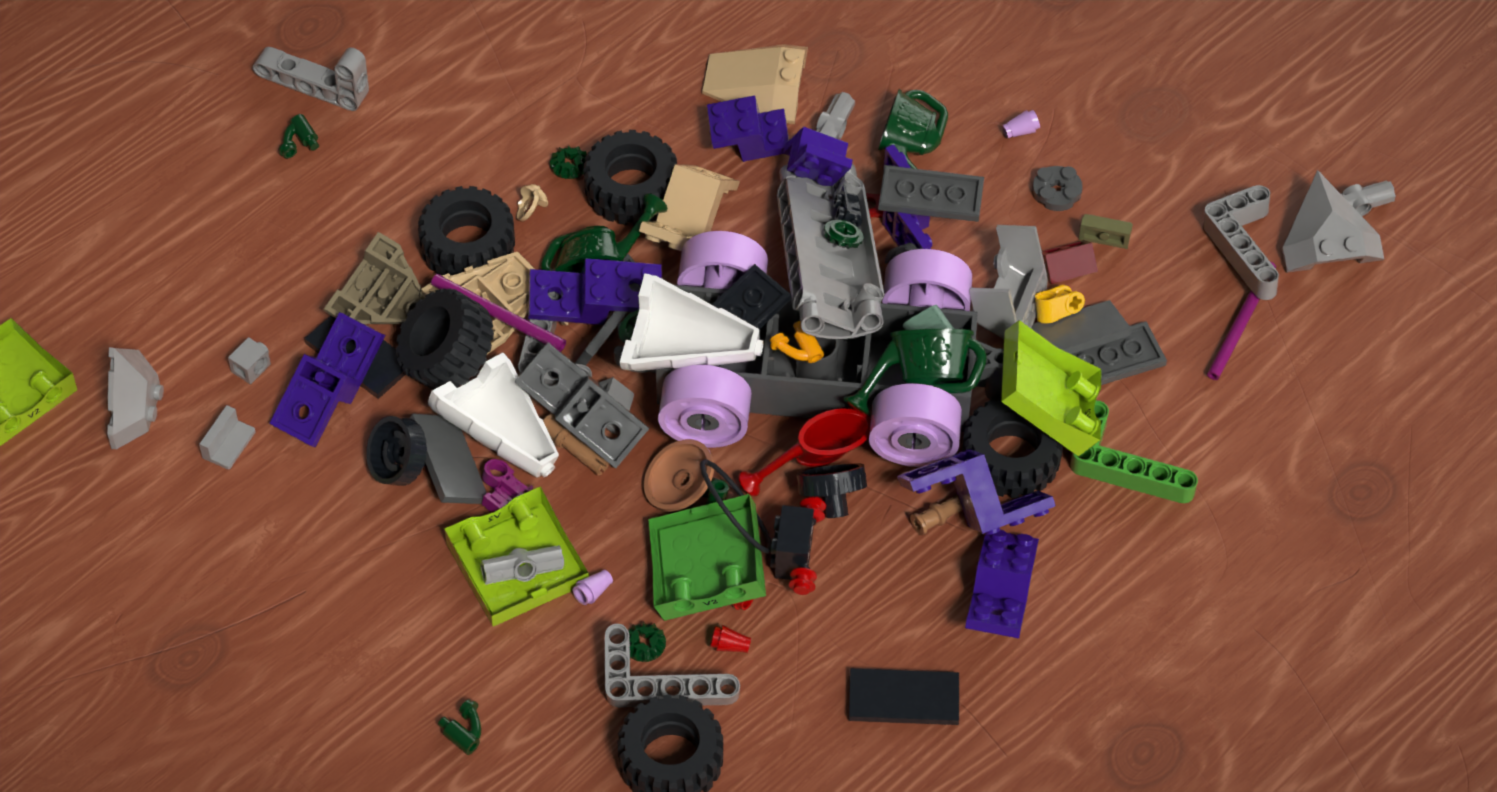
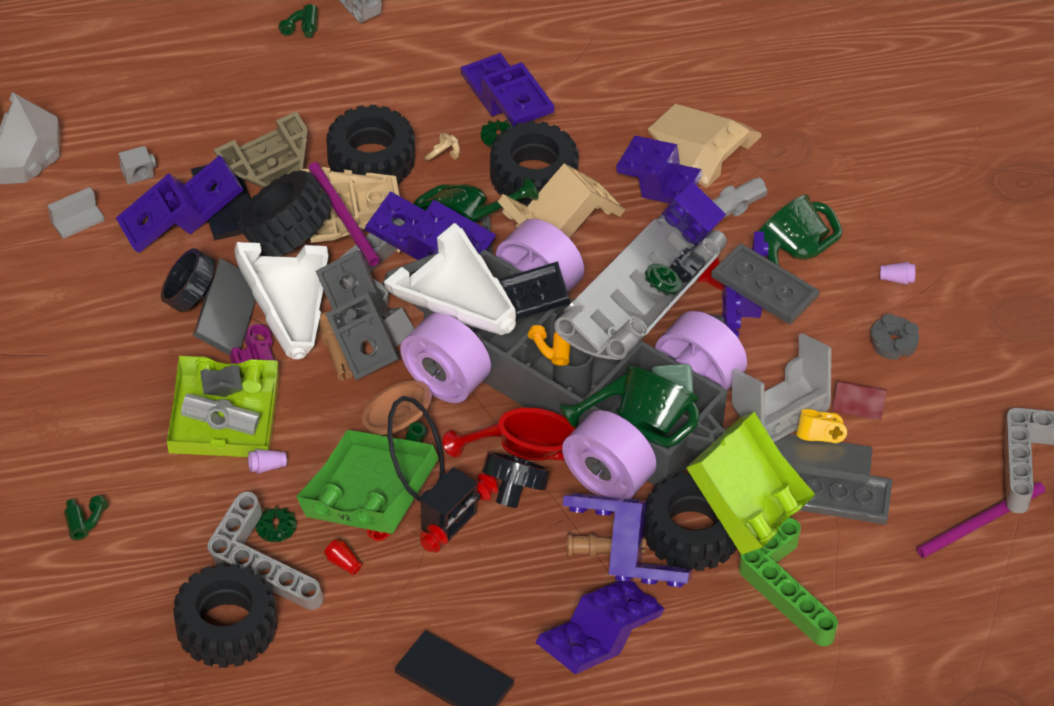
camera: 30 degrees right, 5 degrees down
olive panel [1079,214,1133,249] -> none
none -> dark grey panel [200,365,242,397]
none -> dark purple bracket [461,53,554,127]

